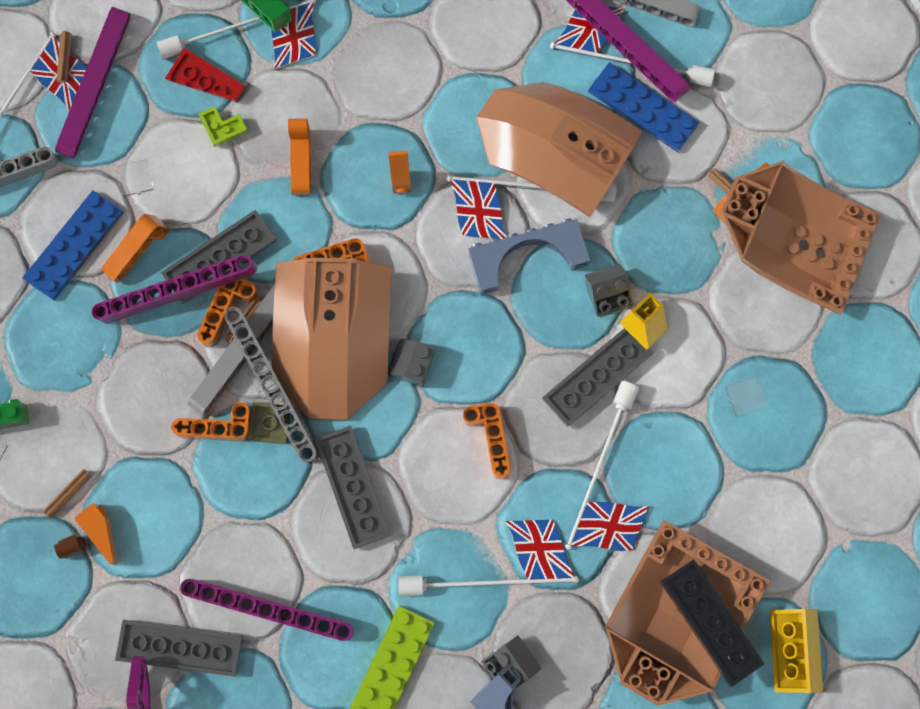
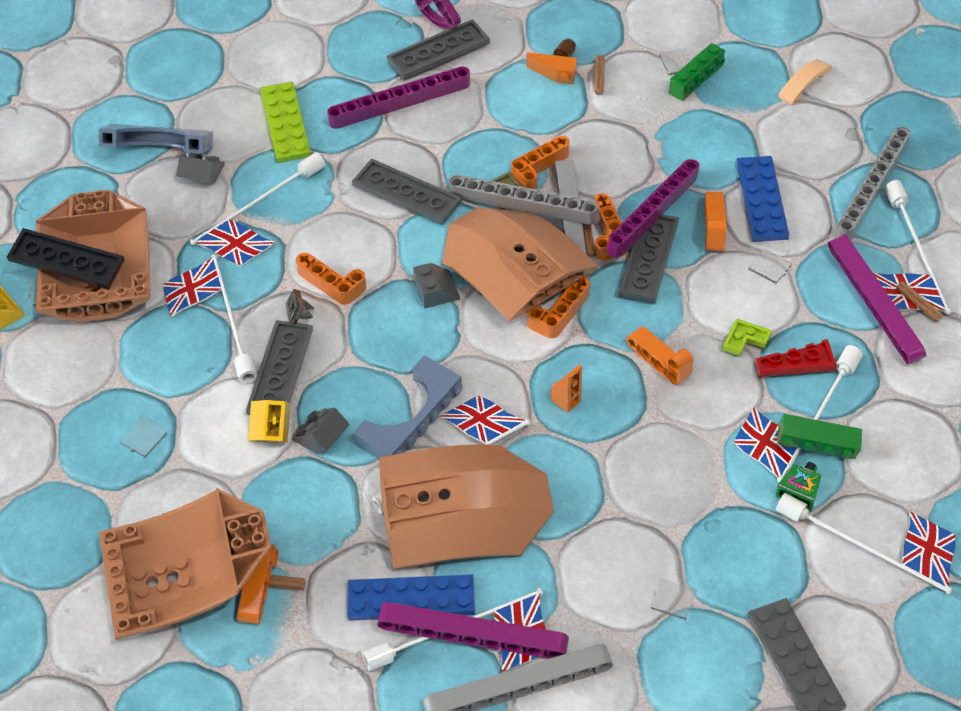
camera: 145 degrees right, 25 degrees down
none -> clear smoke tile [286,288,314,325]

